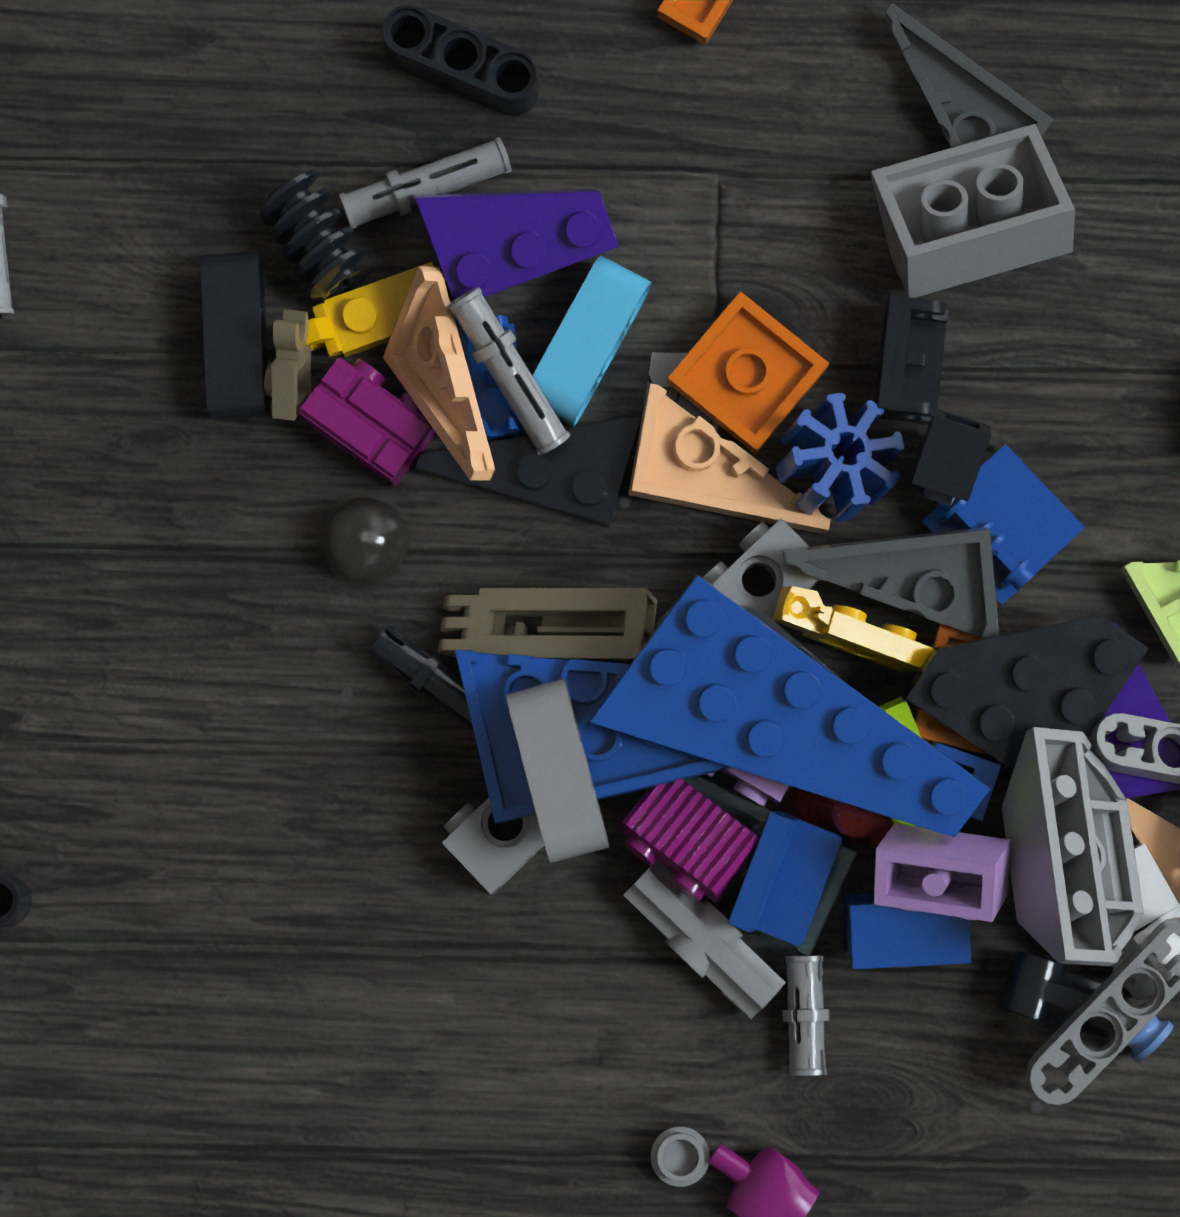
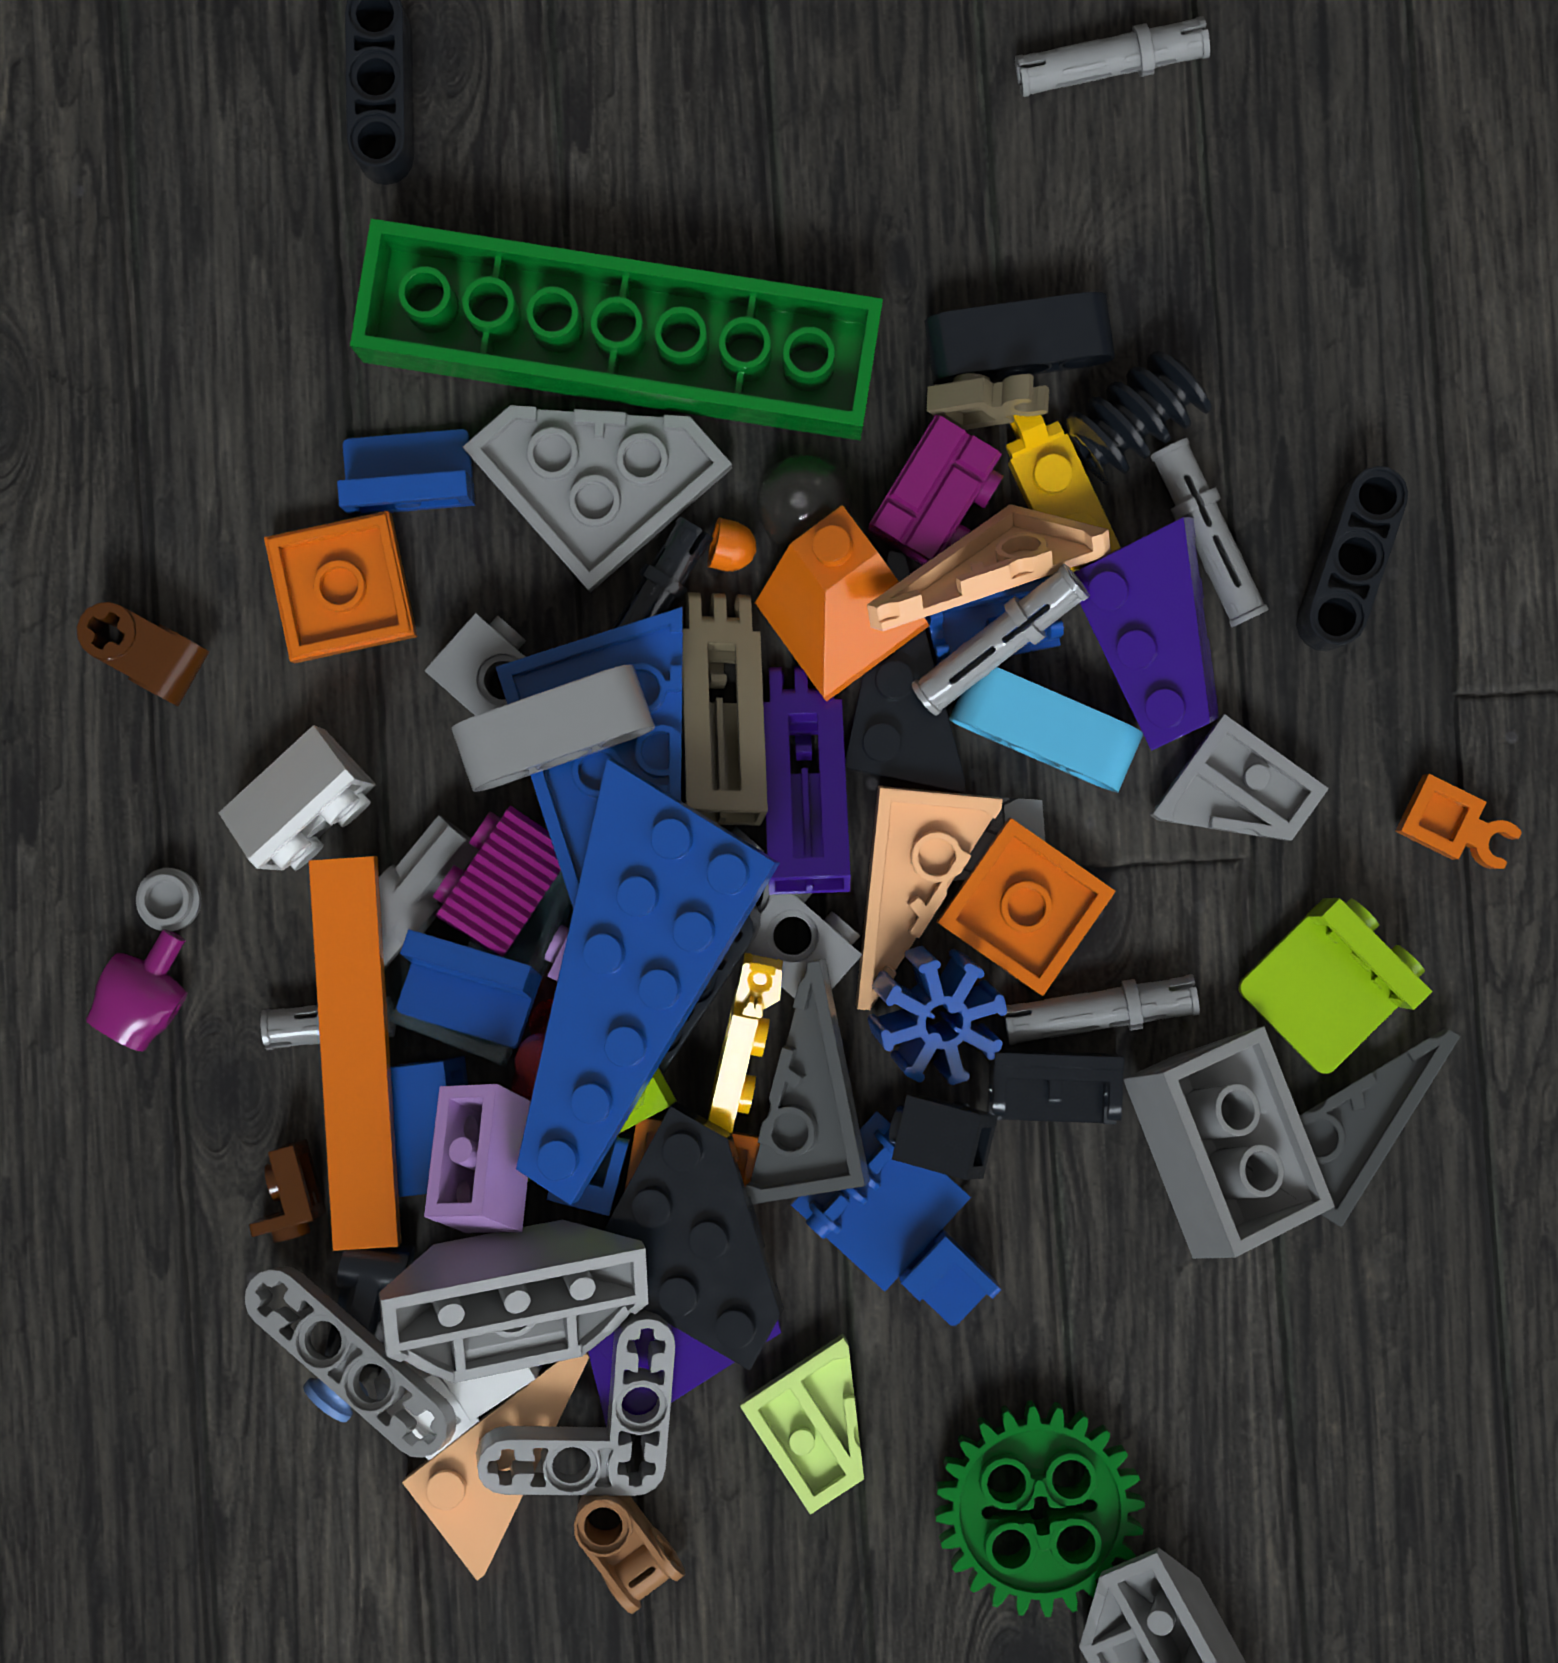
camera: 90 degrees right, 5 degrees up
none -> reddish brown piece [77,602,210,707]
none -> white slope [219,725,376,871]
none -> reddish brown bracket [249,1139,326,1243]
none -> orange plate [264,511,418,664]
none -> orange tile [309,856,401,1251]
none -> blue panel [337,429,475,516]
none -> green brick [350,219,883,441]
none -> light grey plate [463,405,732,593]
none -> orange hinge [707,517,757,572]
none -> orange slope [755,505,930,702]
none -> dark purple hinge [763,666,851,895]
none -> blue panel [899,1229,1002,1326]
none -> light grey pin [1004,974,1200,1046]
none -> light grey wing [1150,714,1329,841]
none -> lime bracket [1238,898,1433,1074]

